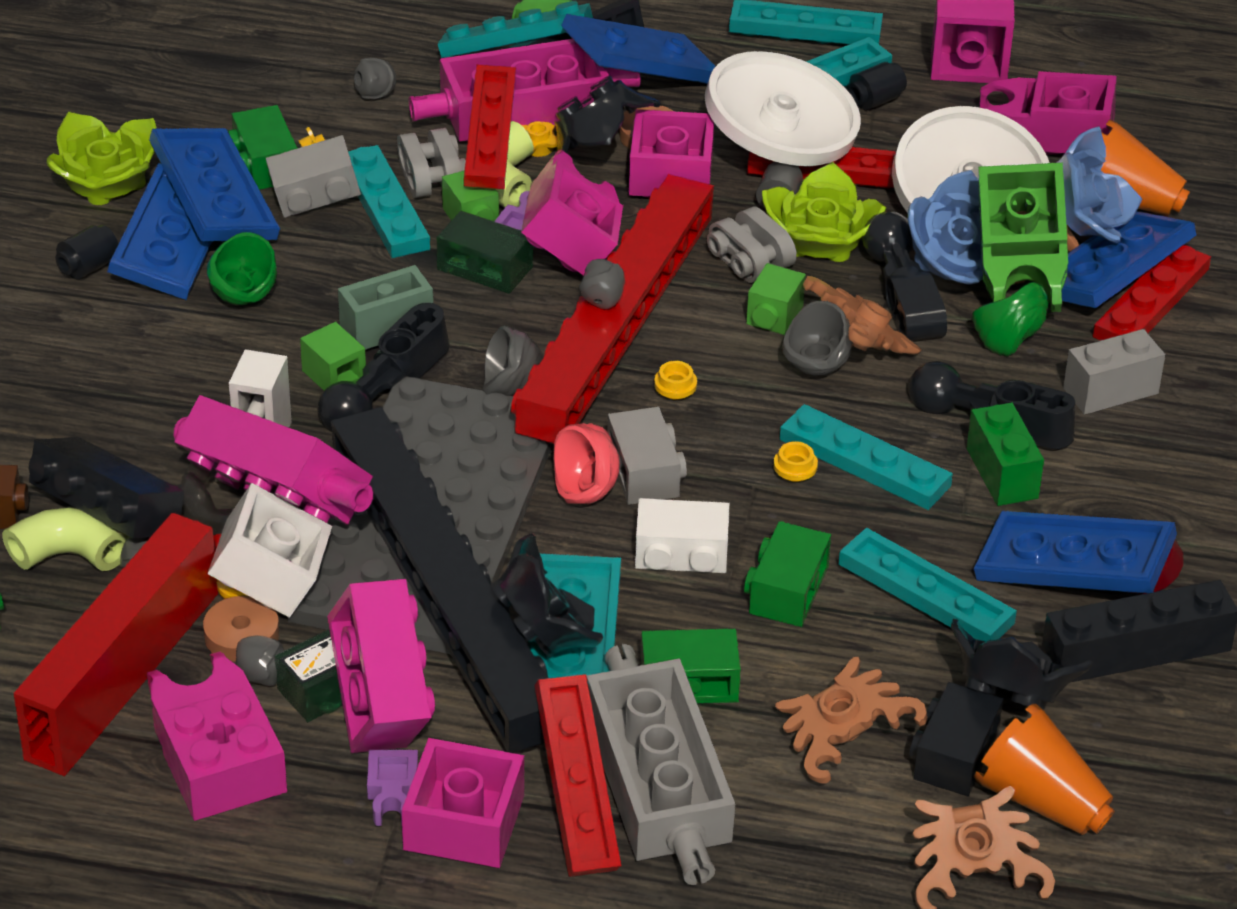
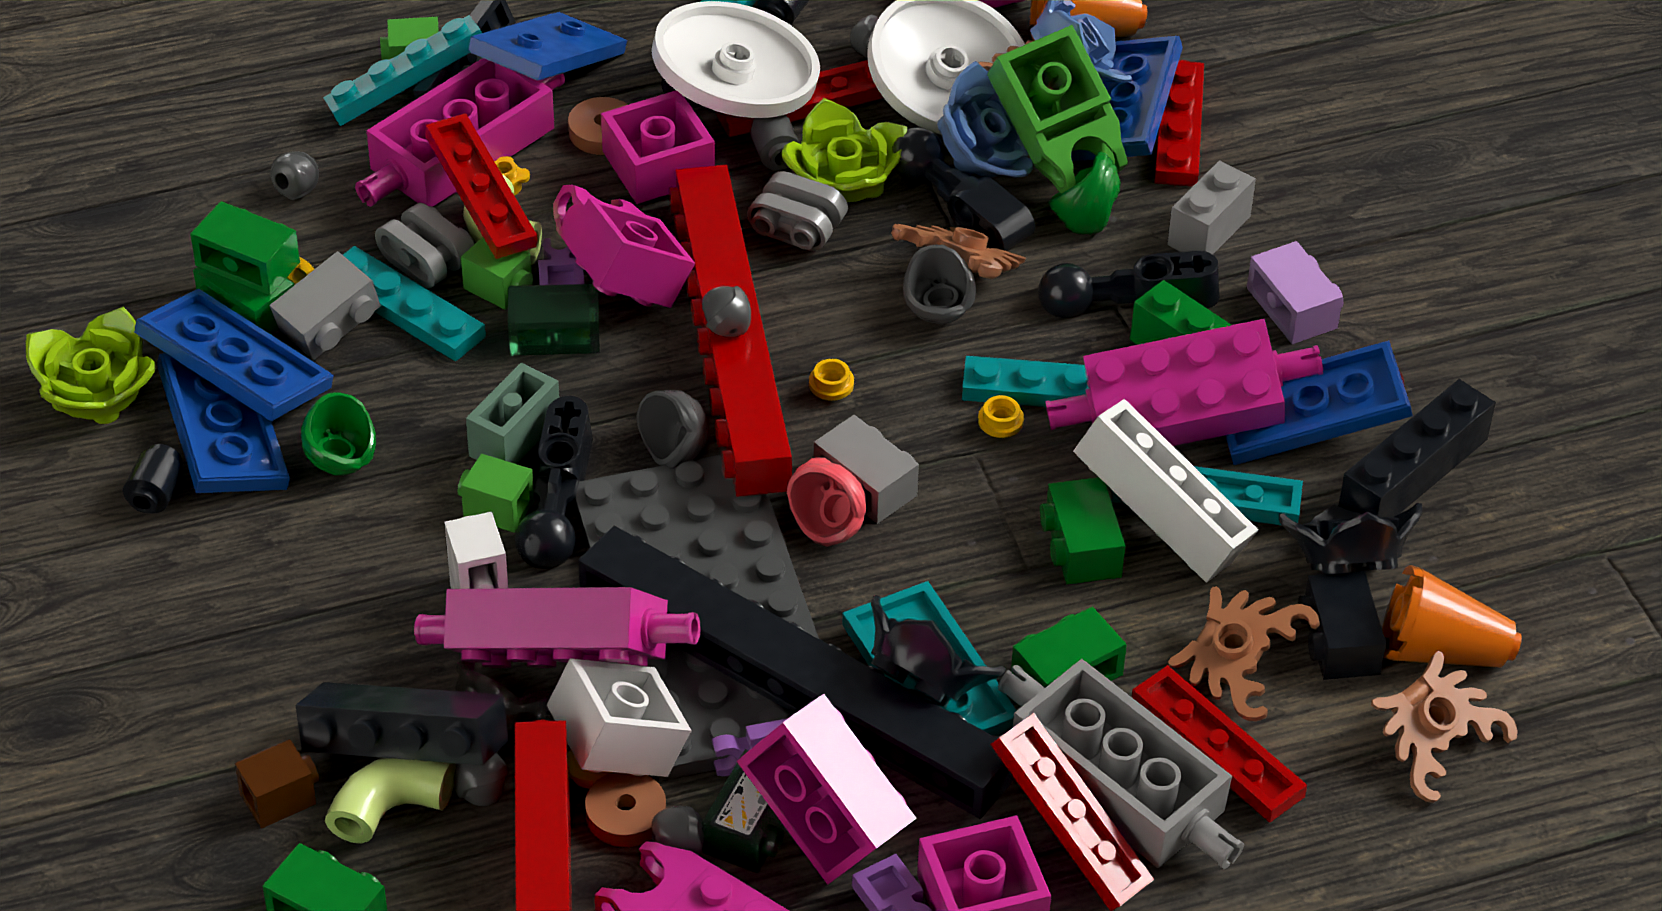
camera: 30 degrees left, 5 degrees up
black brick [554,75,661,153] -> none
white brick [635,498,729,573] -> none
bright green brick [747,263,806,335] -> none
none -> green brick [190,201,300,296]
none -> dark pink brick [1045,319,1323,446]
none -> white brick [1073,399,1258,583]
none -> red plate [1131,665,1307,823]
none -> lavender brick [1247,241,1343,344]

